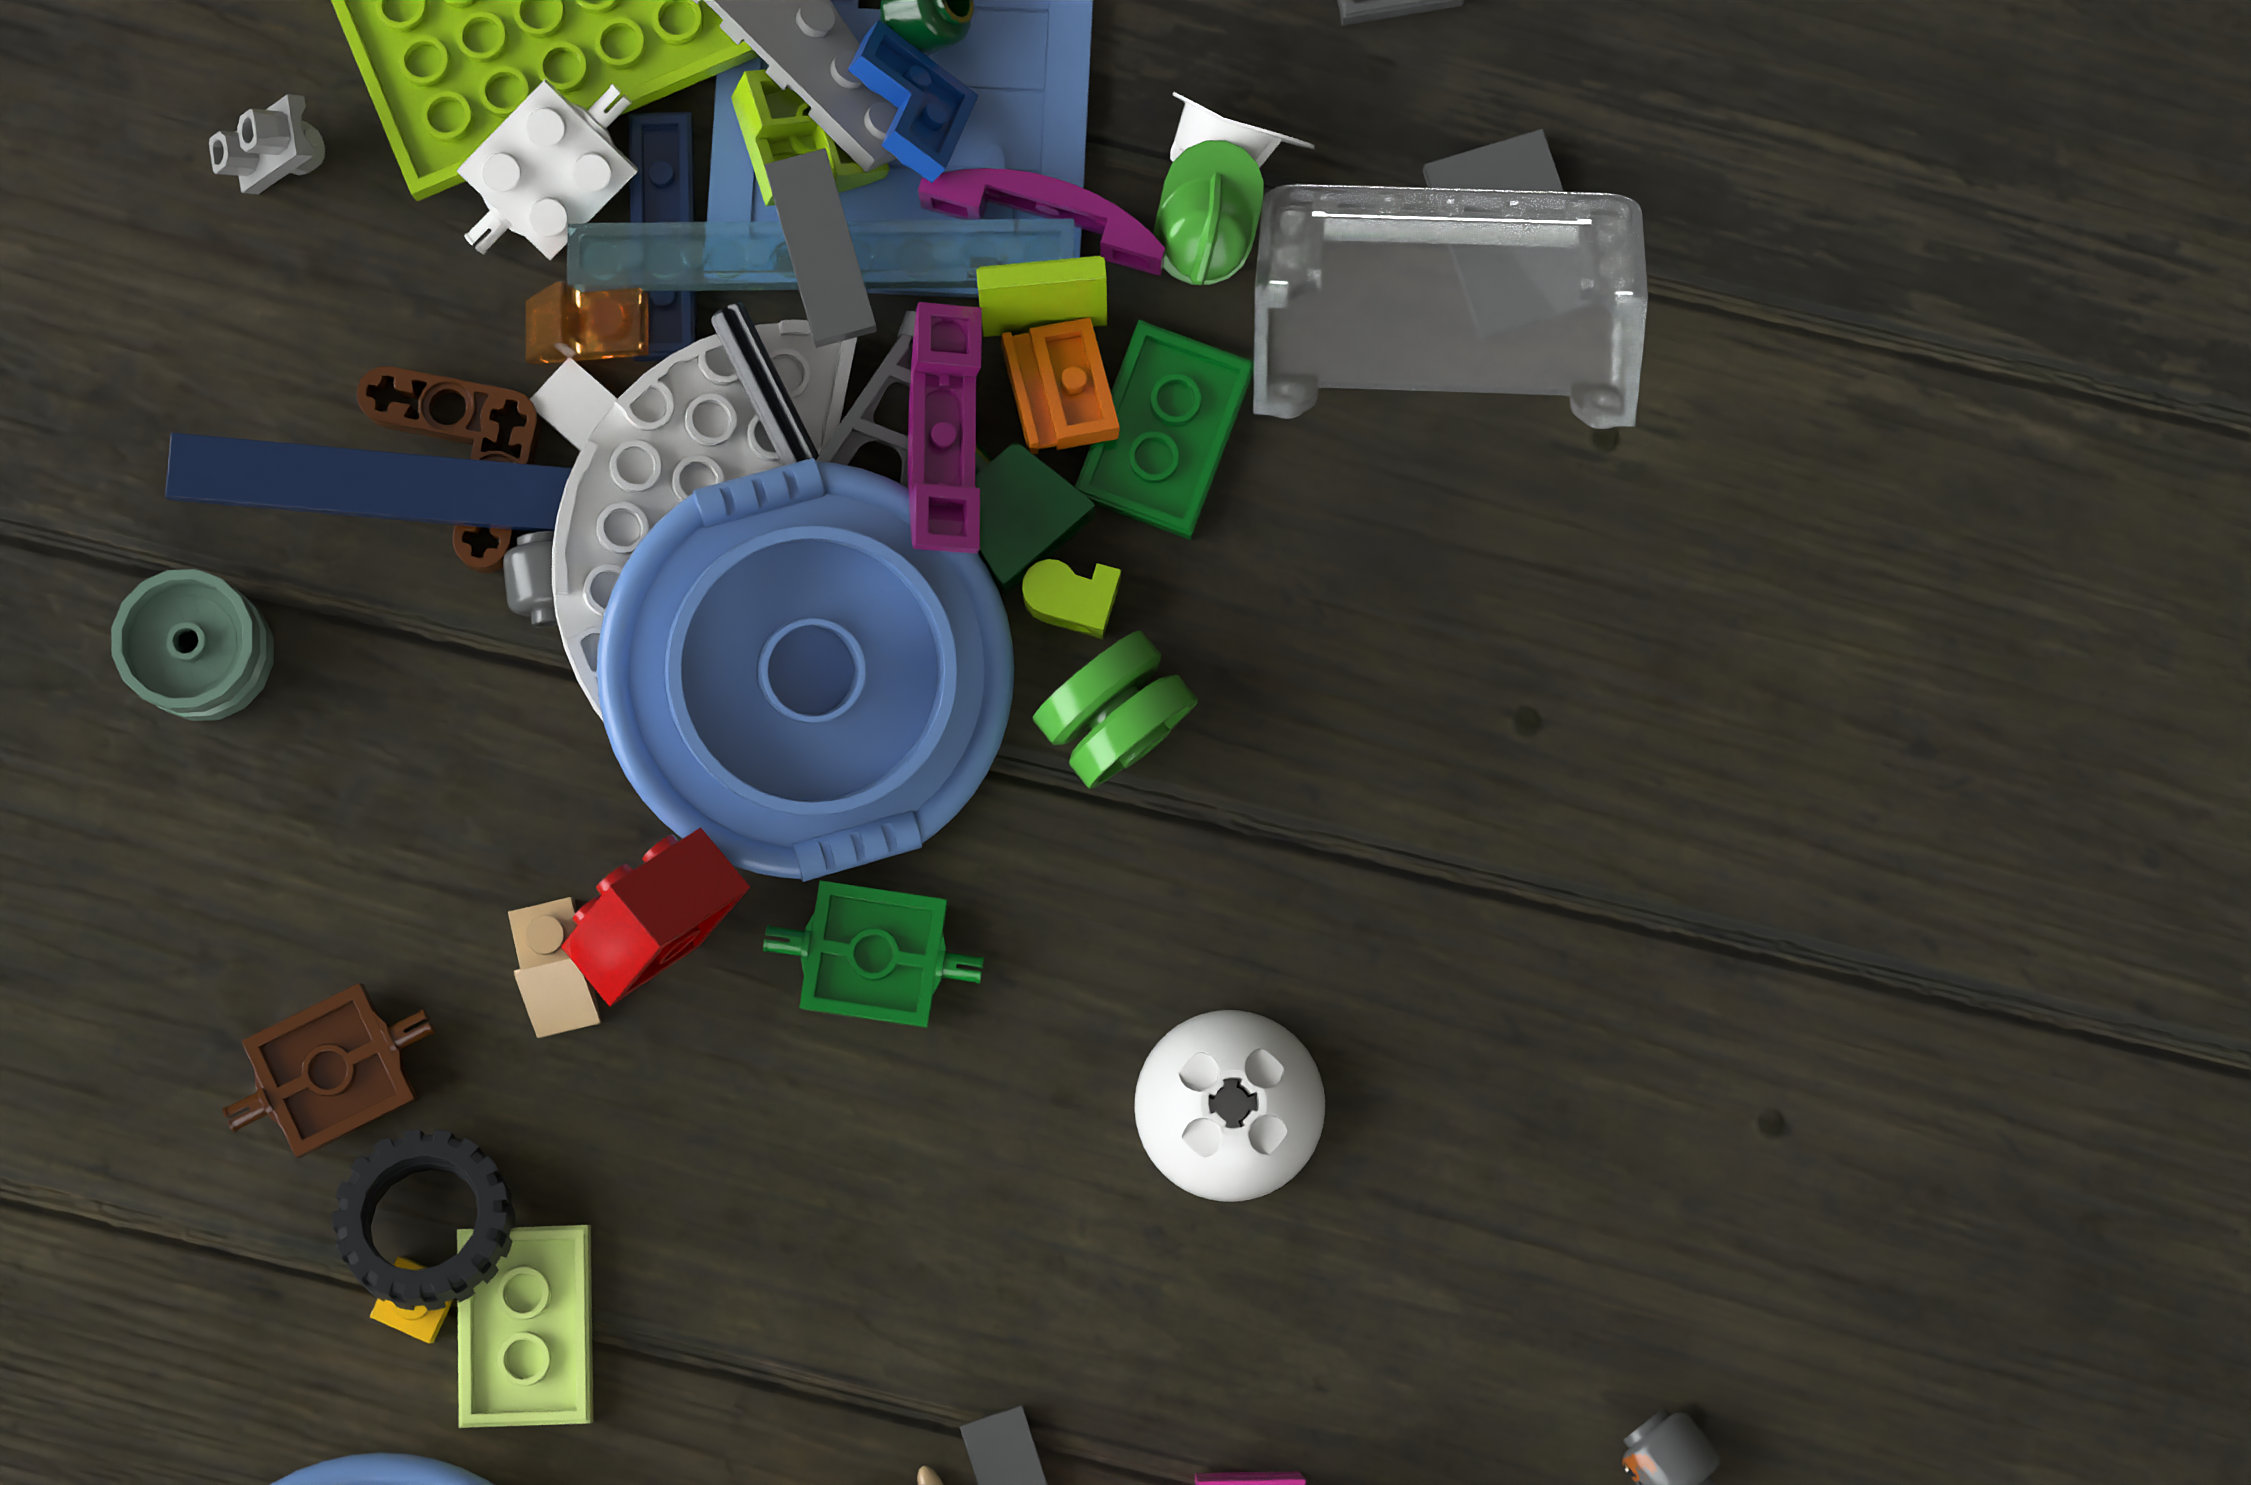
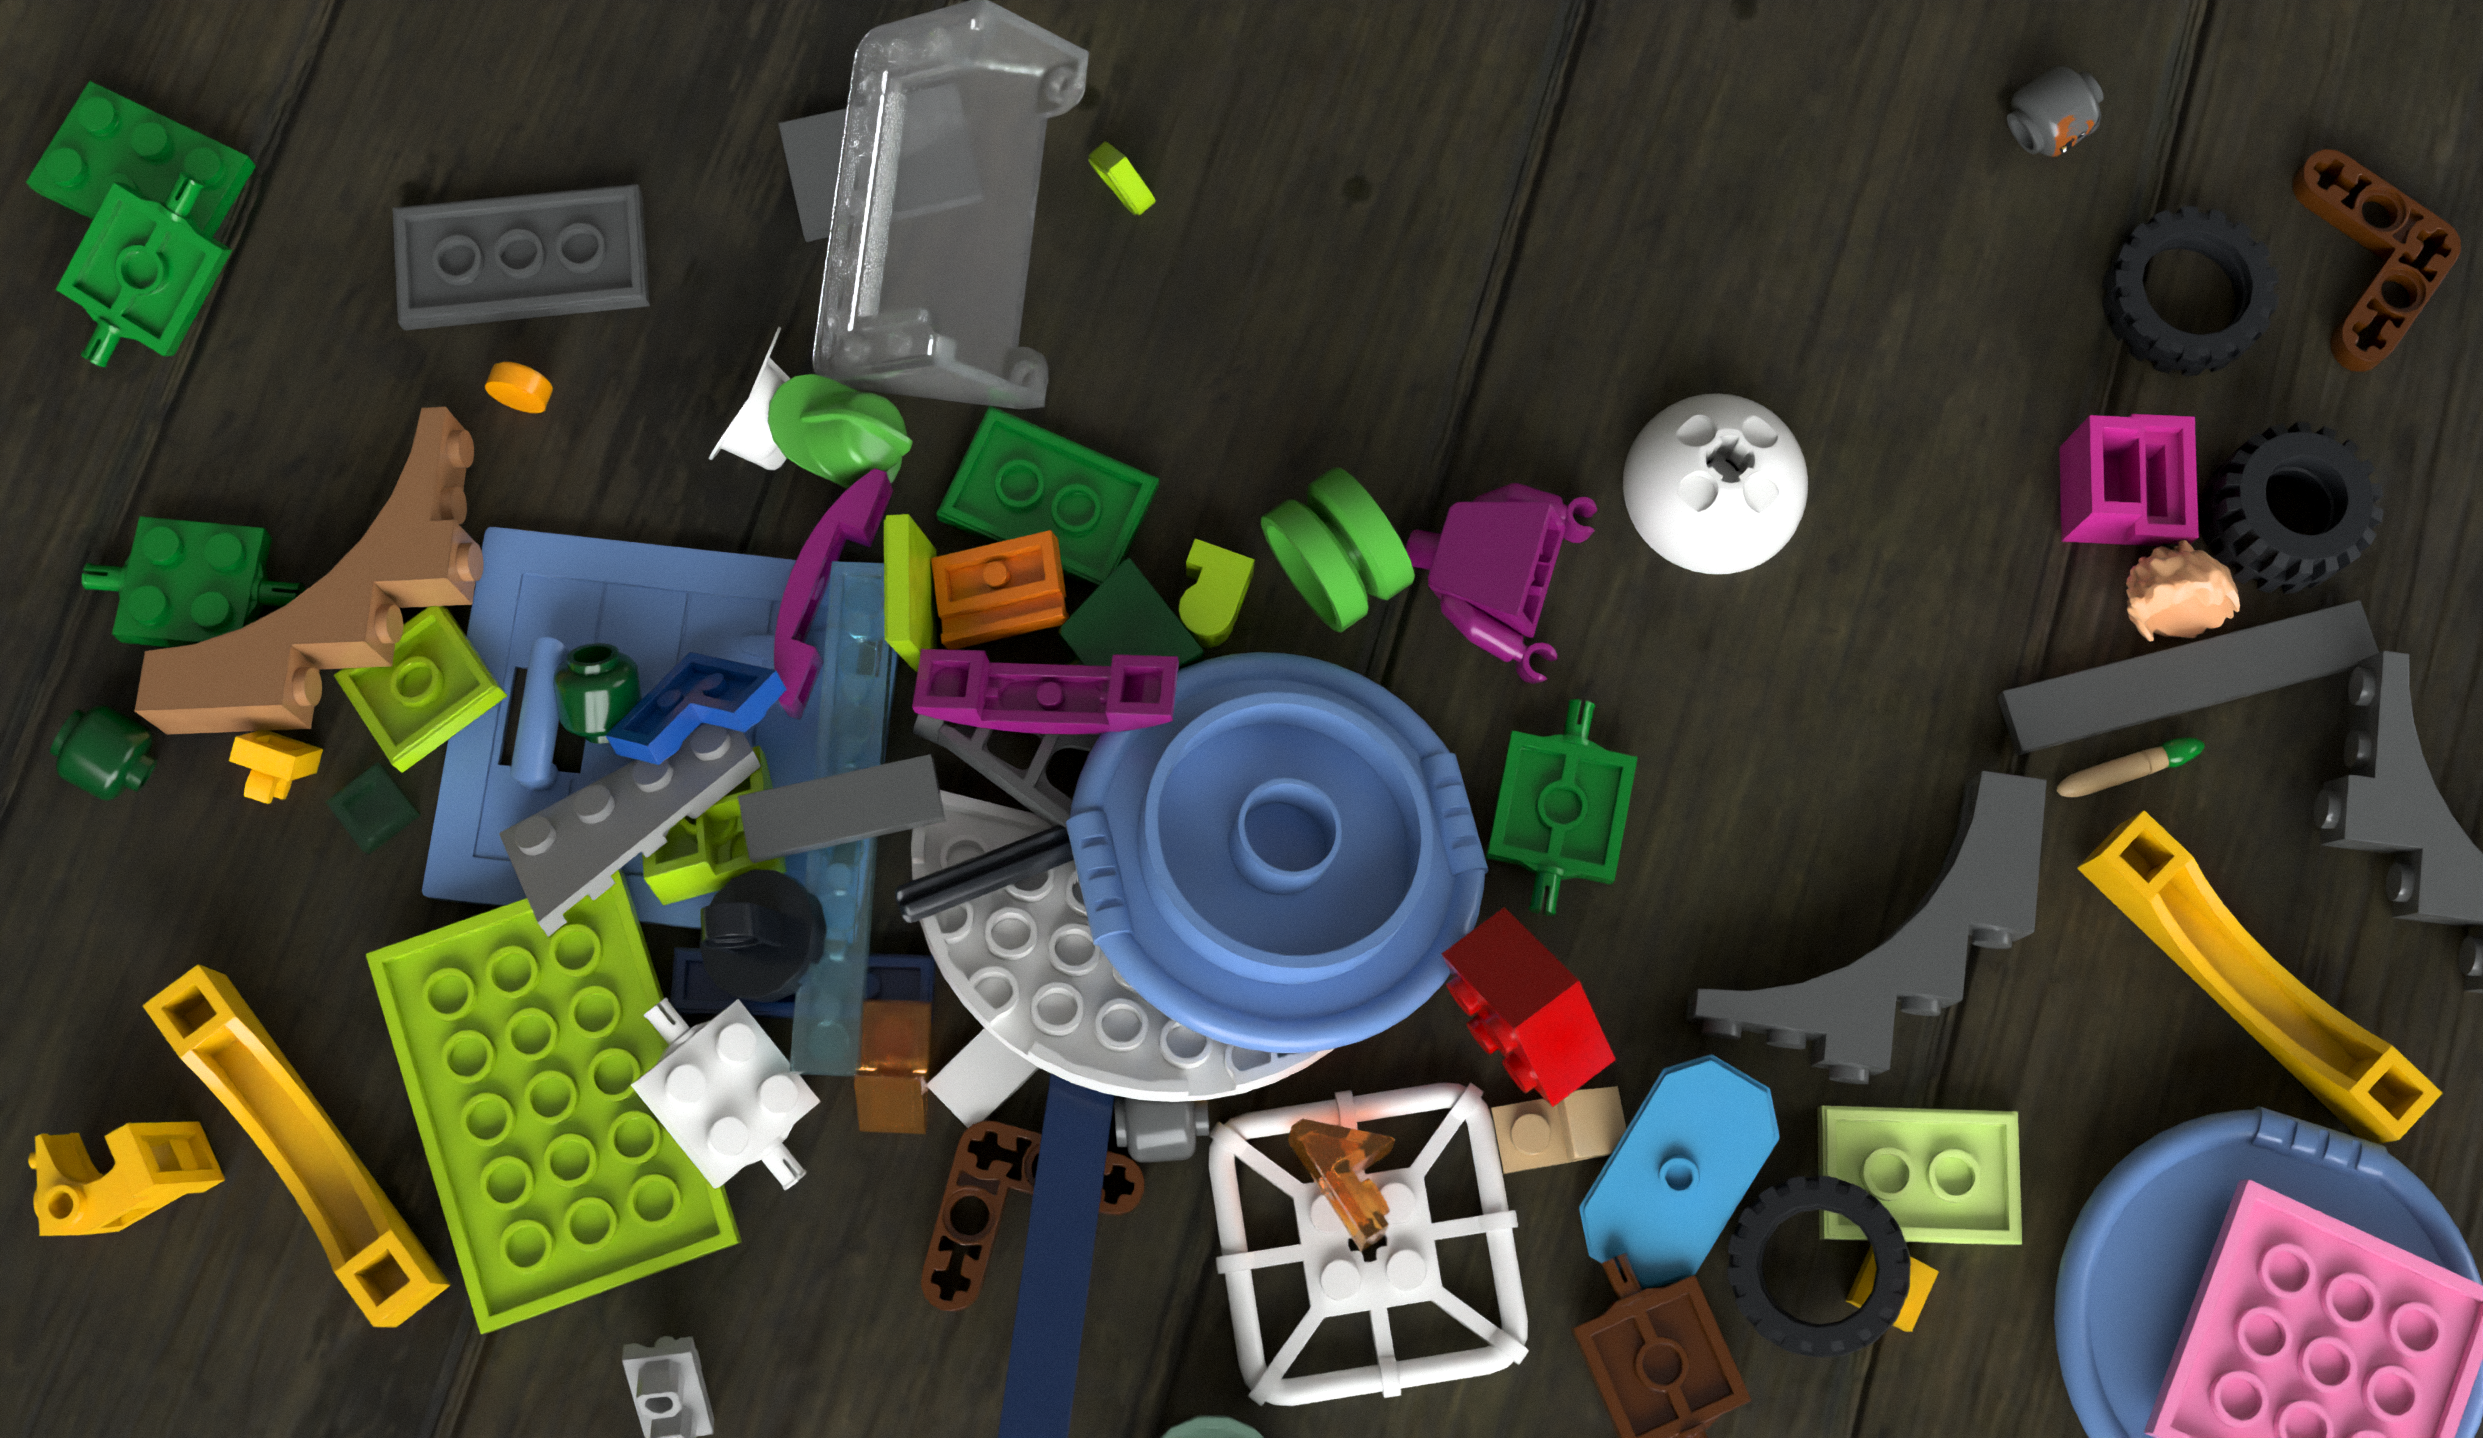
camera: 85 degrees left, 5 degrees down
none -> black tile [699,870,827,1002]
none -> lime tile [1088,141,1156,216]
none -> white plate [1208,1082,1529,1406]
none -> clear orange slope [1288,1119,1395,1251]
none -> magenta torso [1406,483,1597,684]
none -> dark azure shield [1579,1054,1780,1289]
none -> dark grey arch [1685,771,2047,1084]

